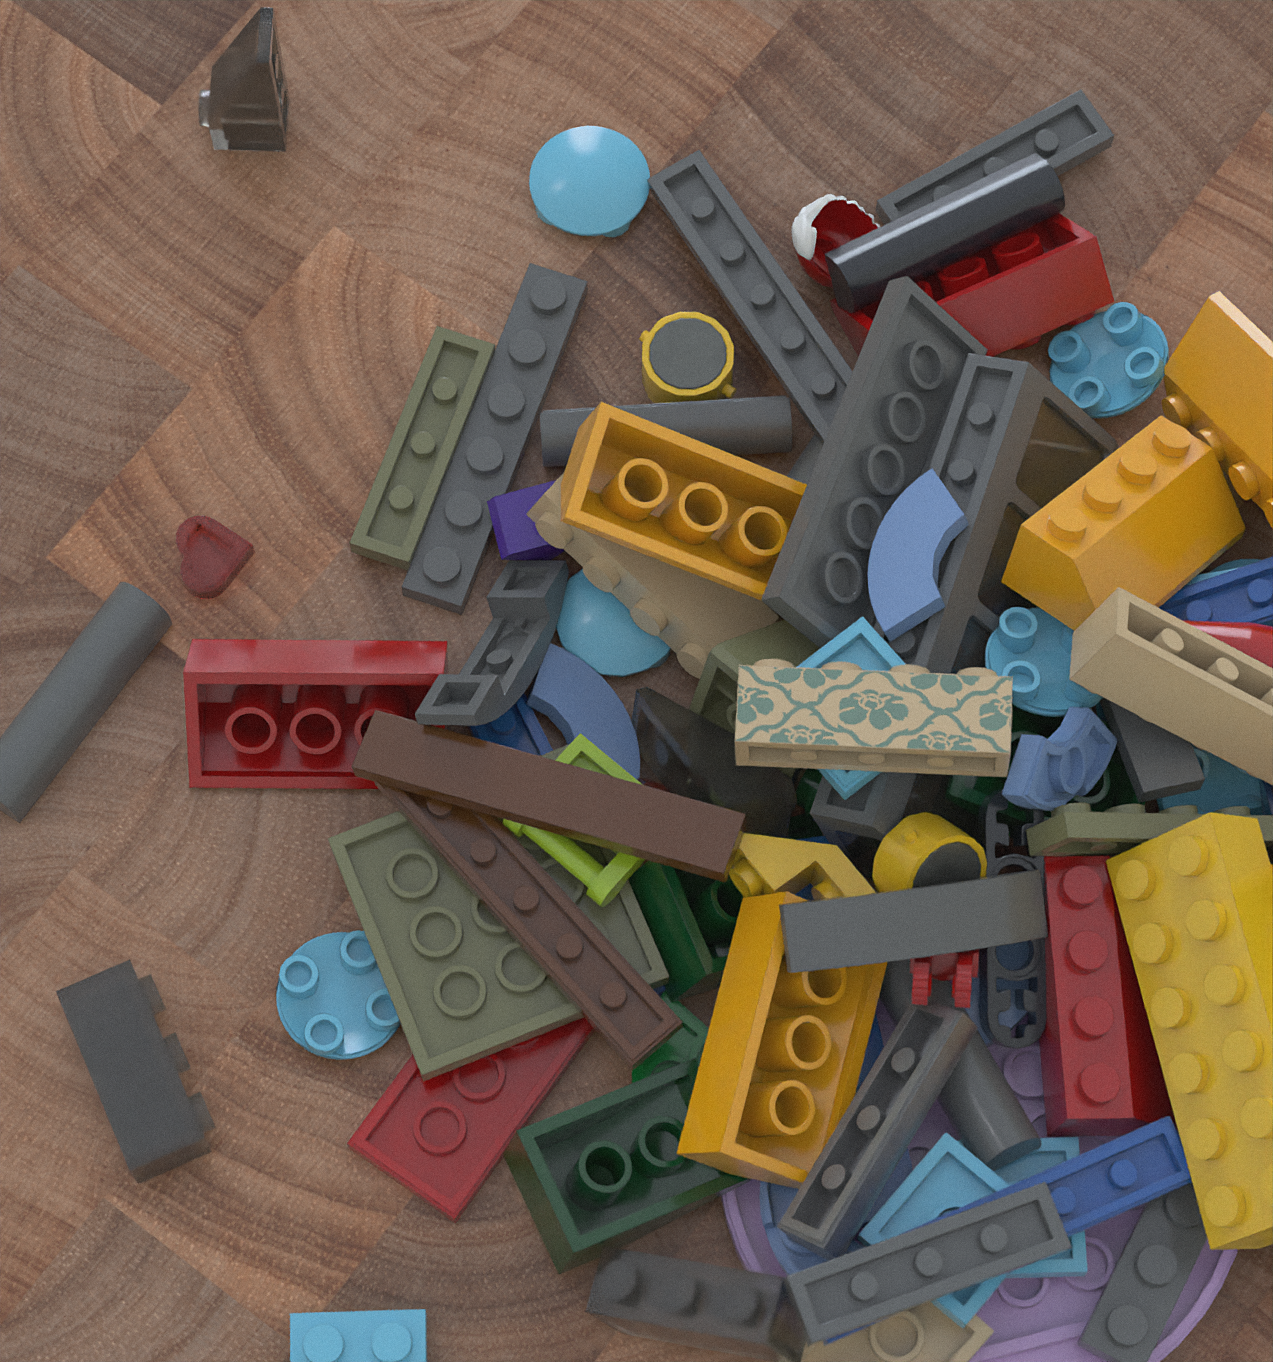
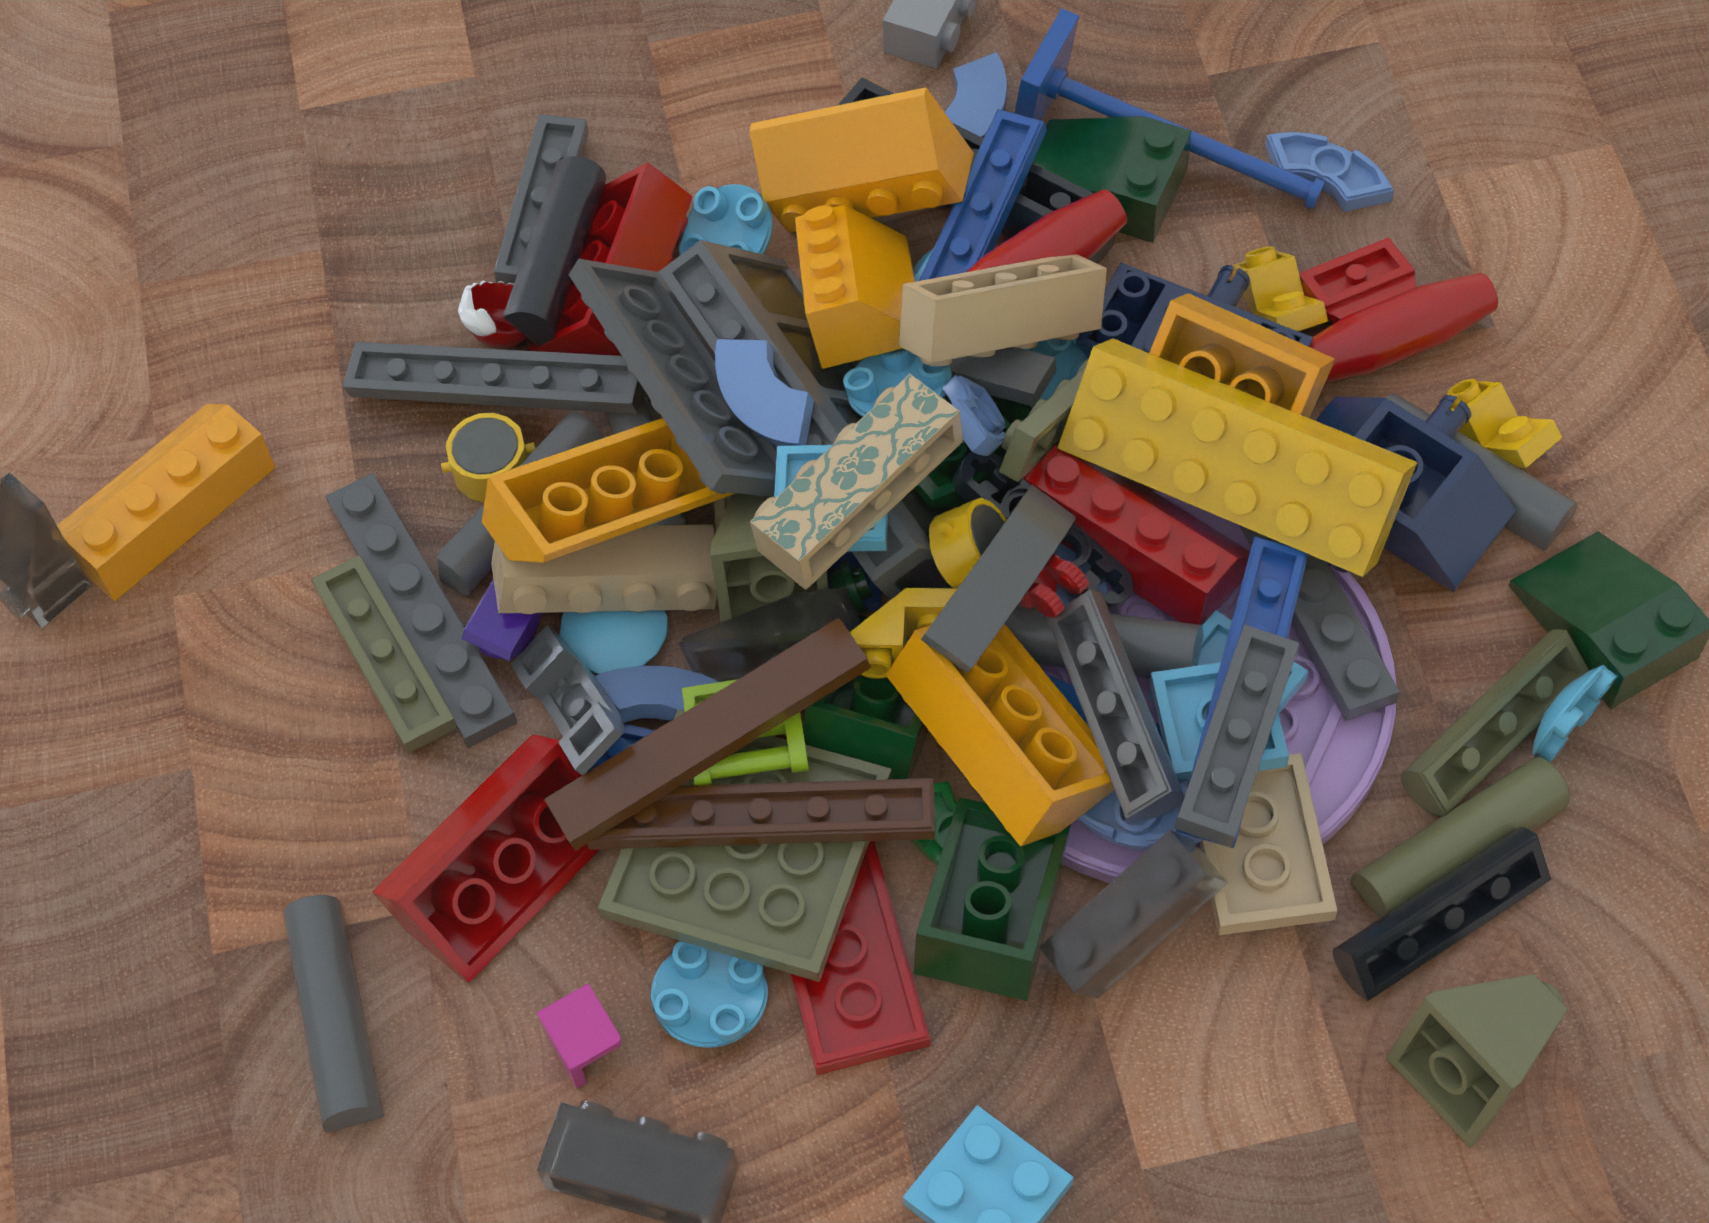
camera: 45 degrees left, 10 degrees down
clear red tile [176,515,255,599] -> none
medium azure dish [529,126,650,237] -> none
none -> light orange slope [45,404,276,602]
none -> dark pink panel [536,983,622,1089]

